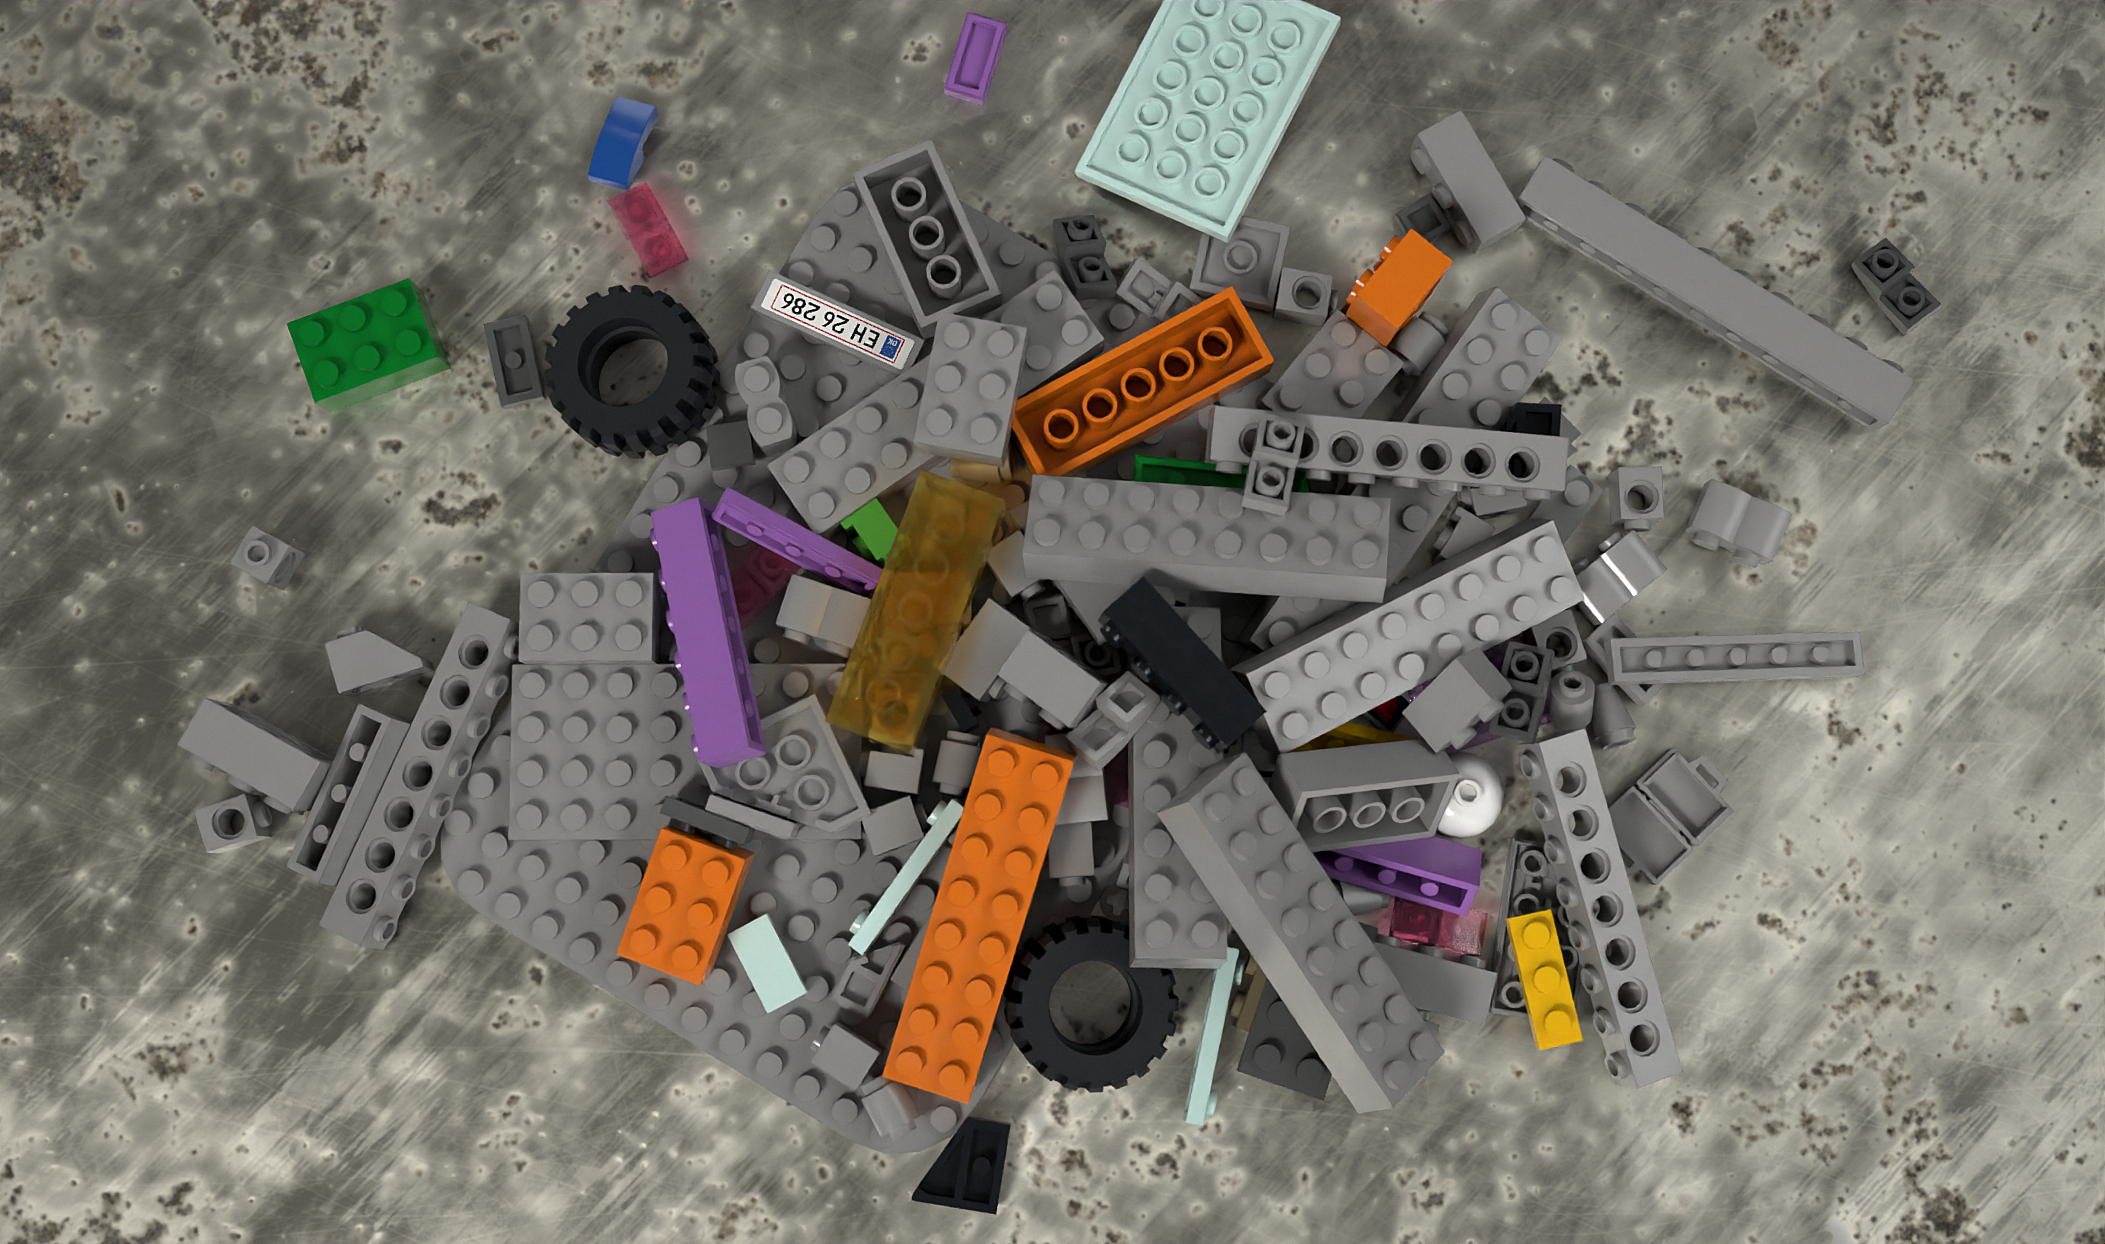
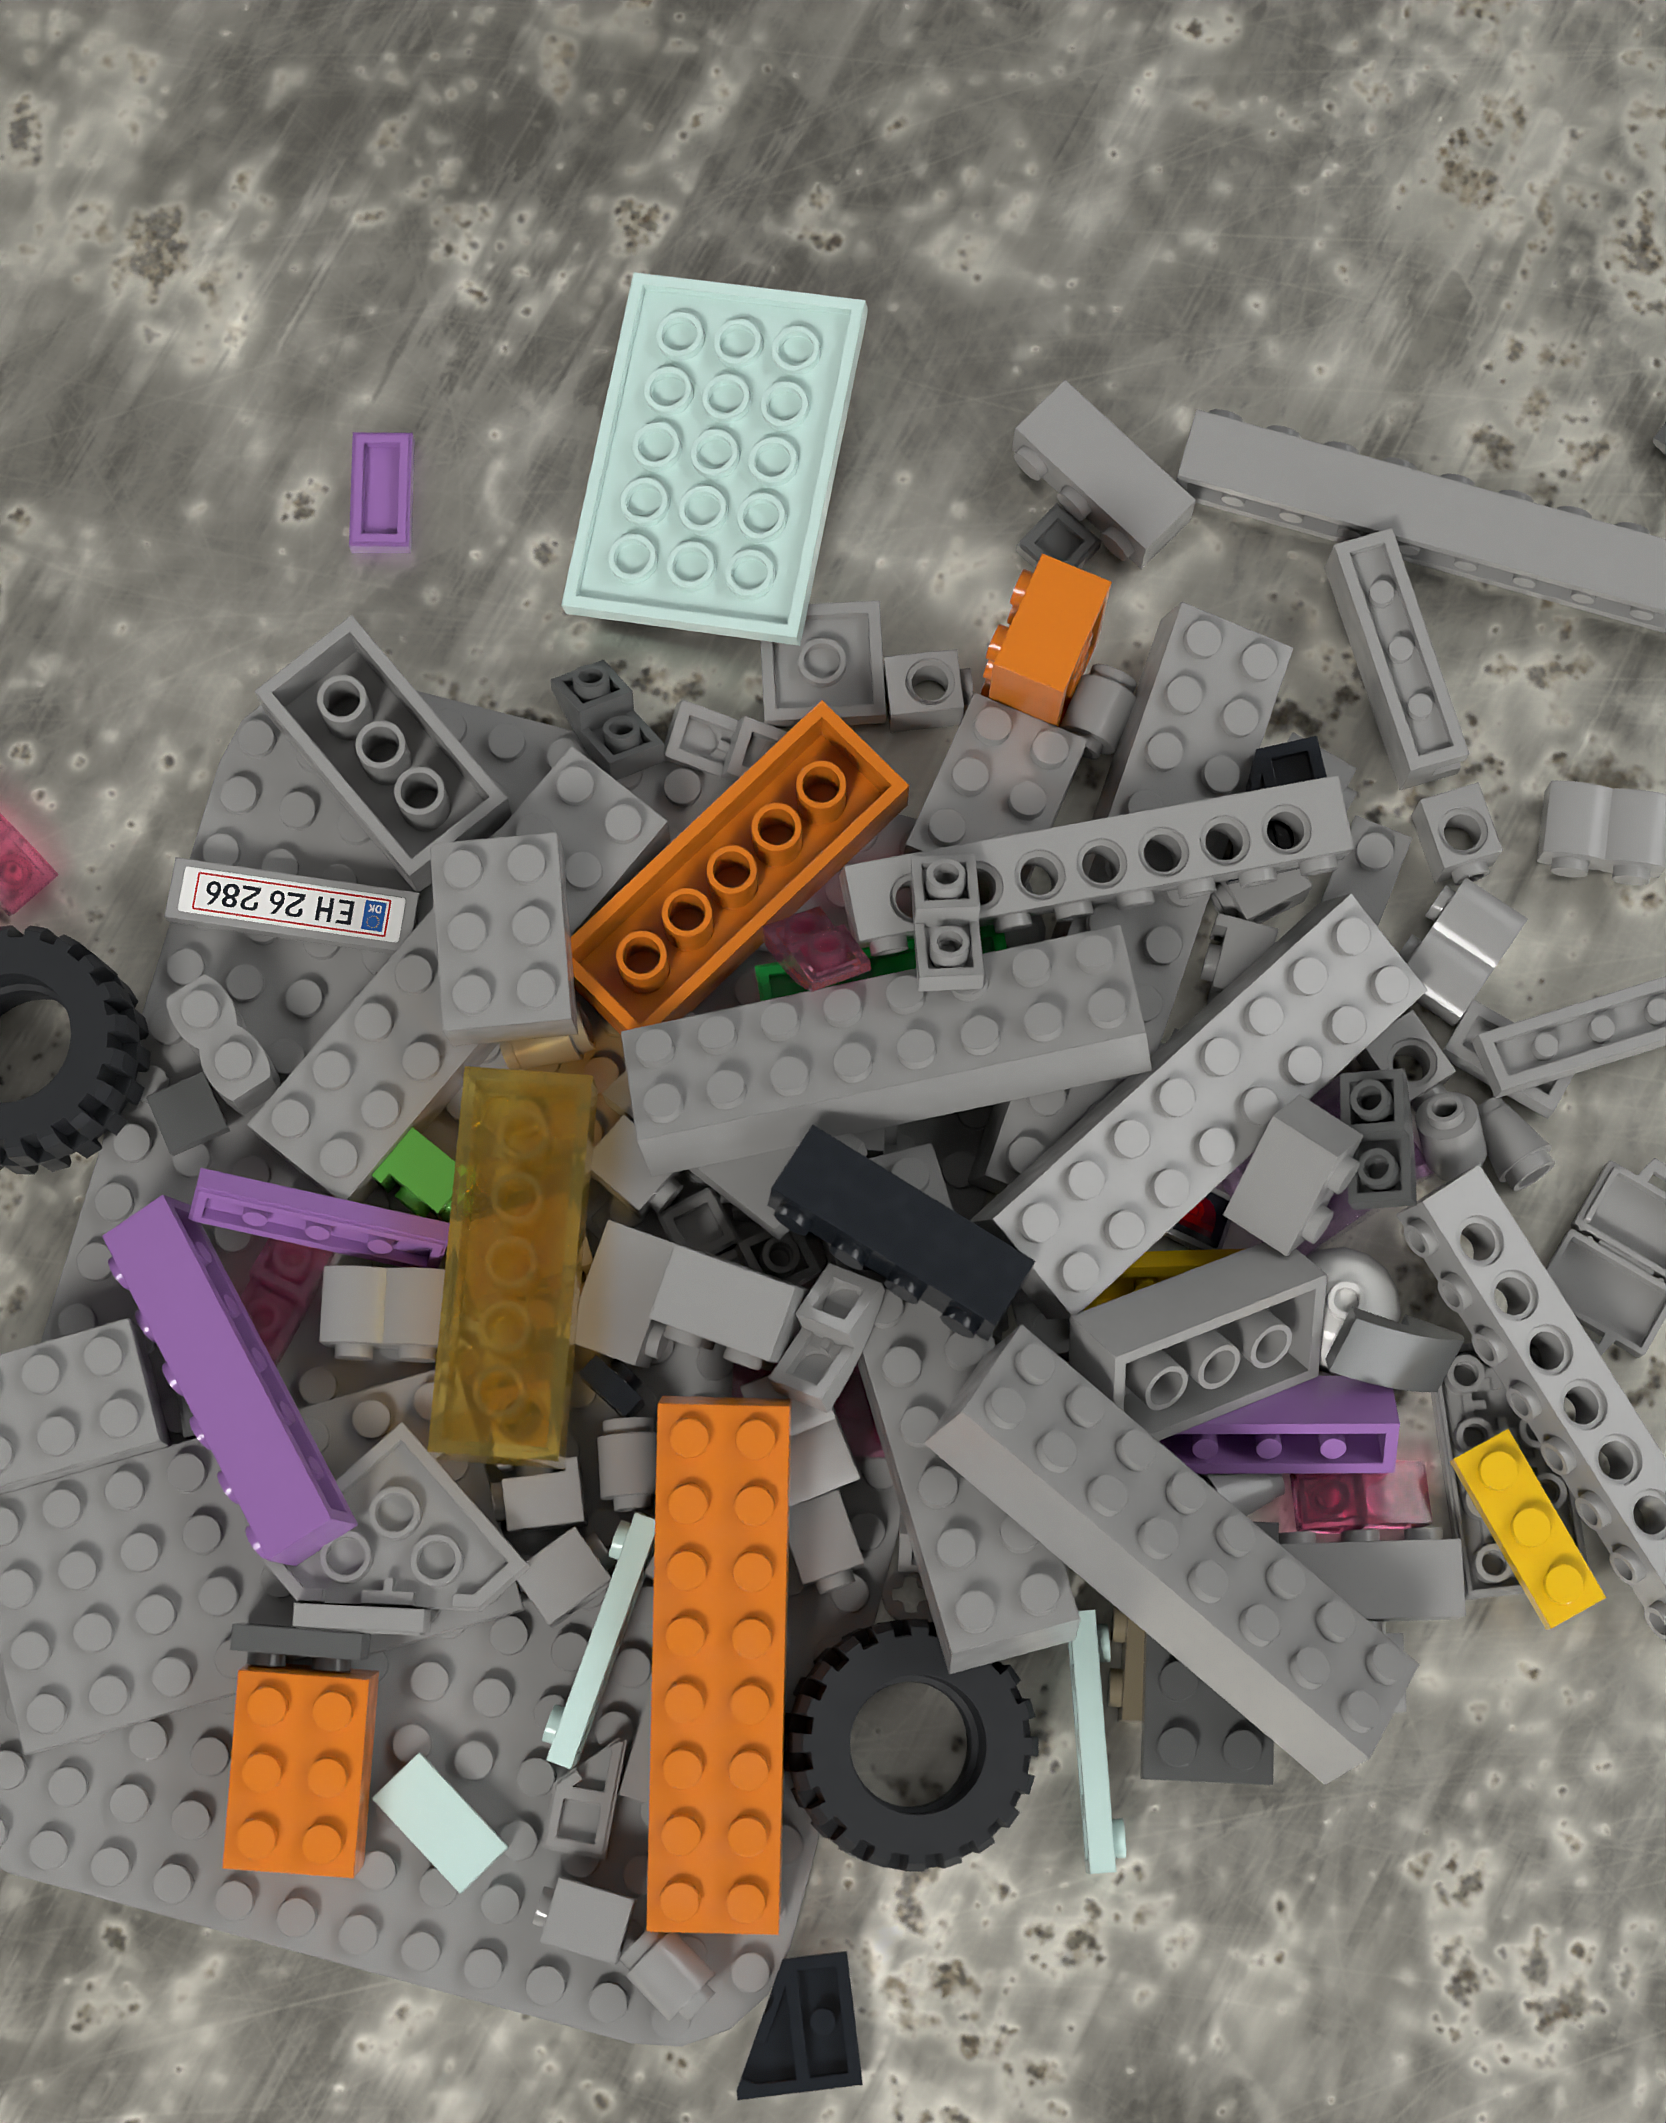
camera: 15 degrees left, 5 degrees down
none -> clear pink slope [763,906,871,992]
none -> light grey brick [1325,528,1469,790]
none -> slope [1325,1306,1464,1392]

